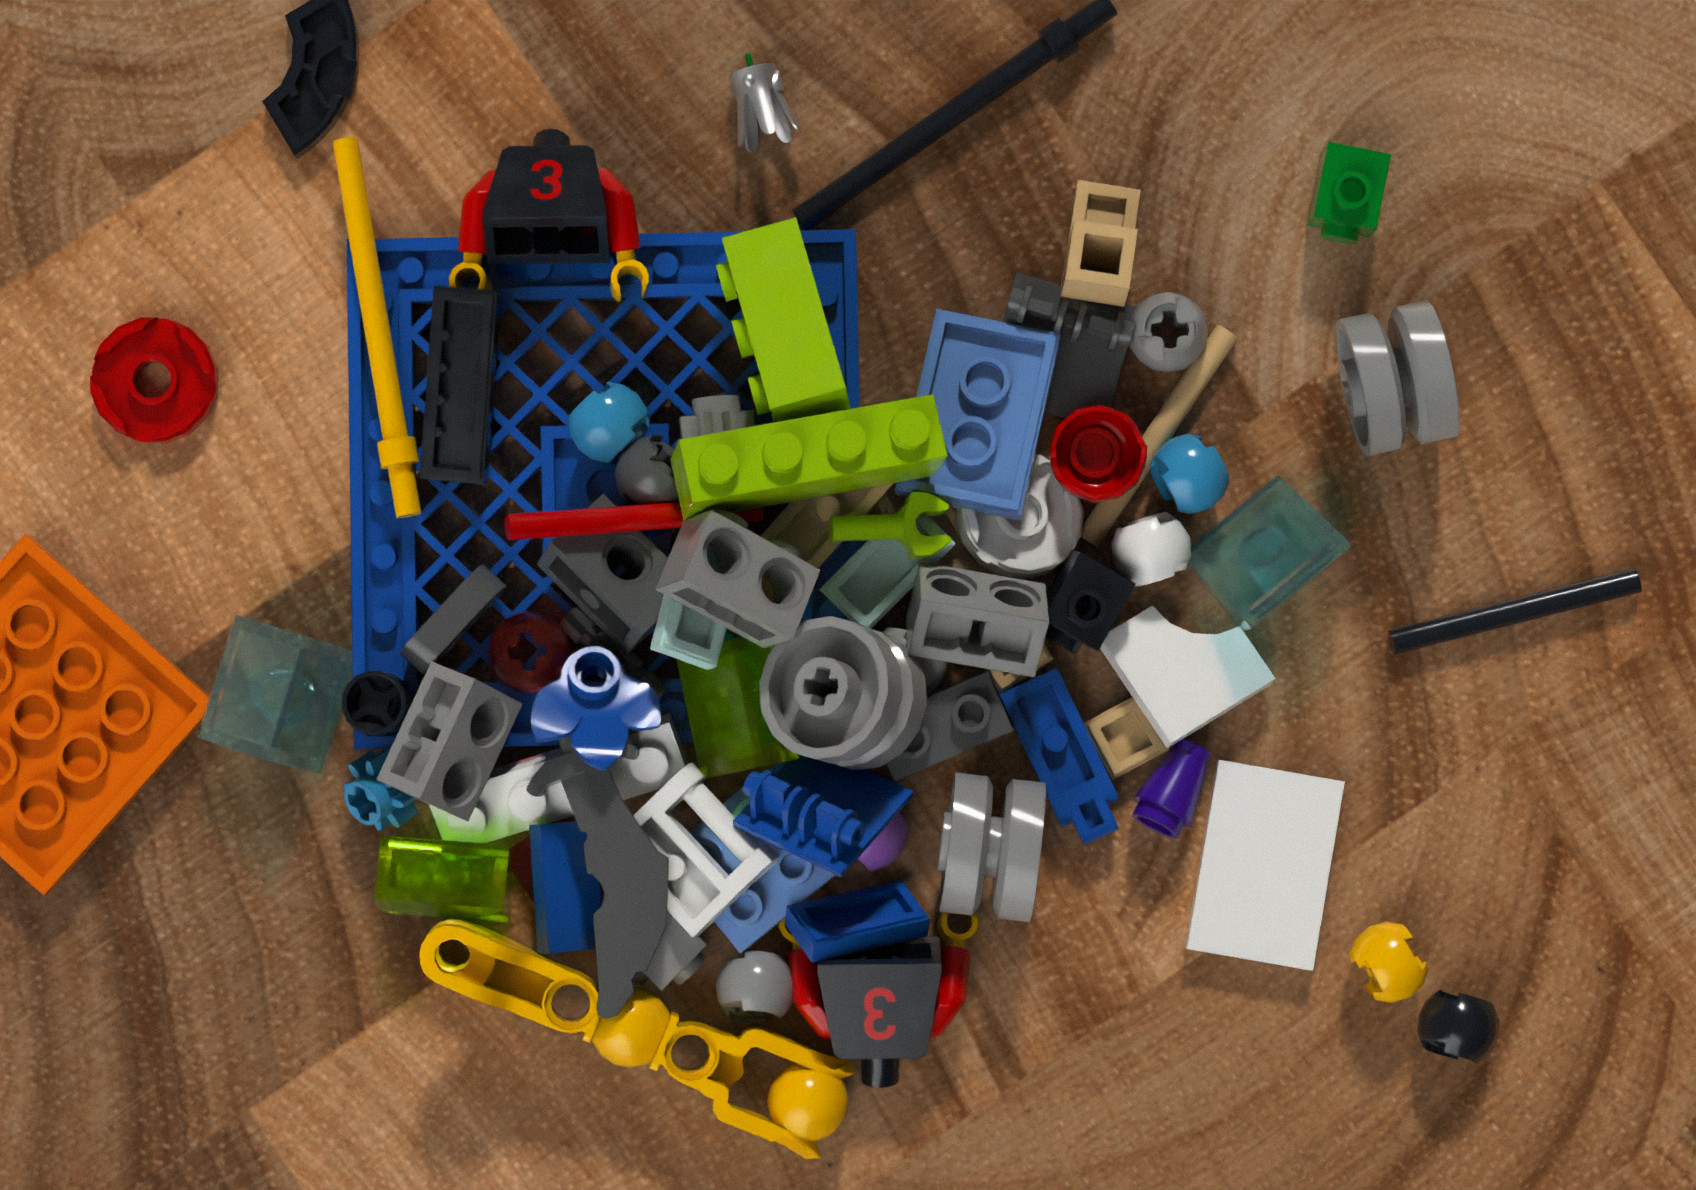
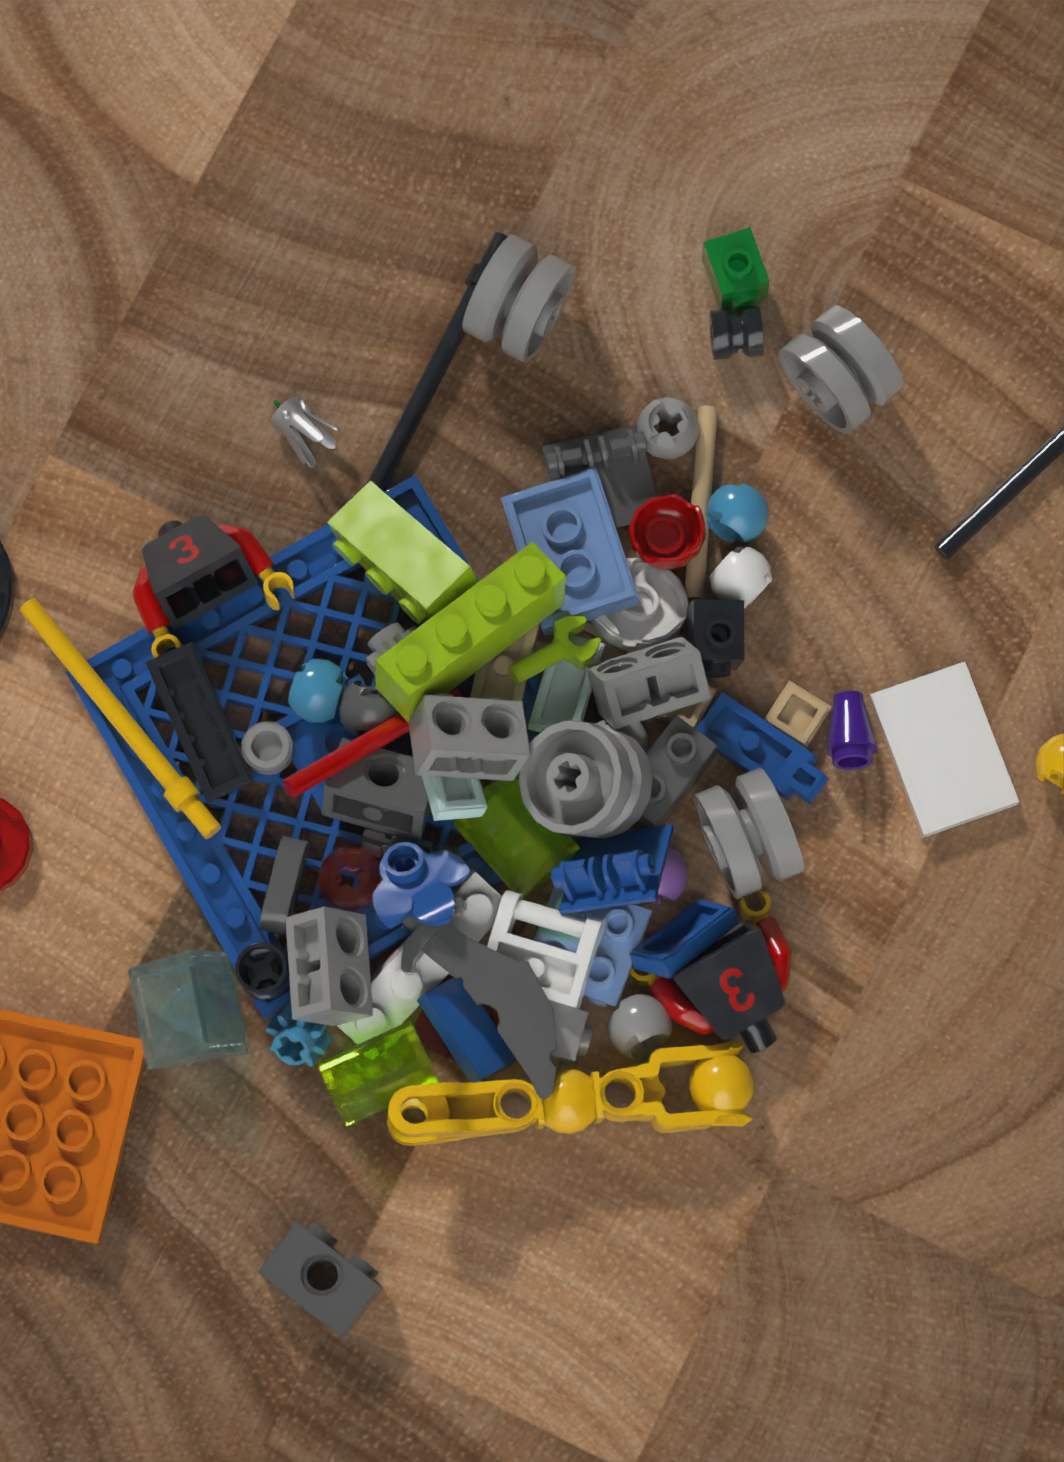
camera: 25 degrees left, 10 degrees down
tan brick [1060,180,1141,307] -> none
white tile [1100,605,1276,749] -> none
clear light blue slope [1187,475,1351,631] -> none
none -> light grey tile [241,721,294,775]
none -> dark grey brick [258,1221,382,1339]
none -> light grey wheel [462,234,576,363]
none -> black wheel [709,307,764,360]

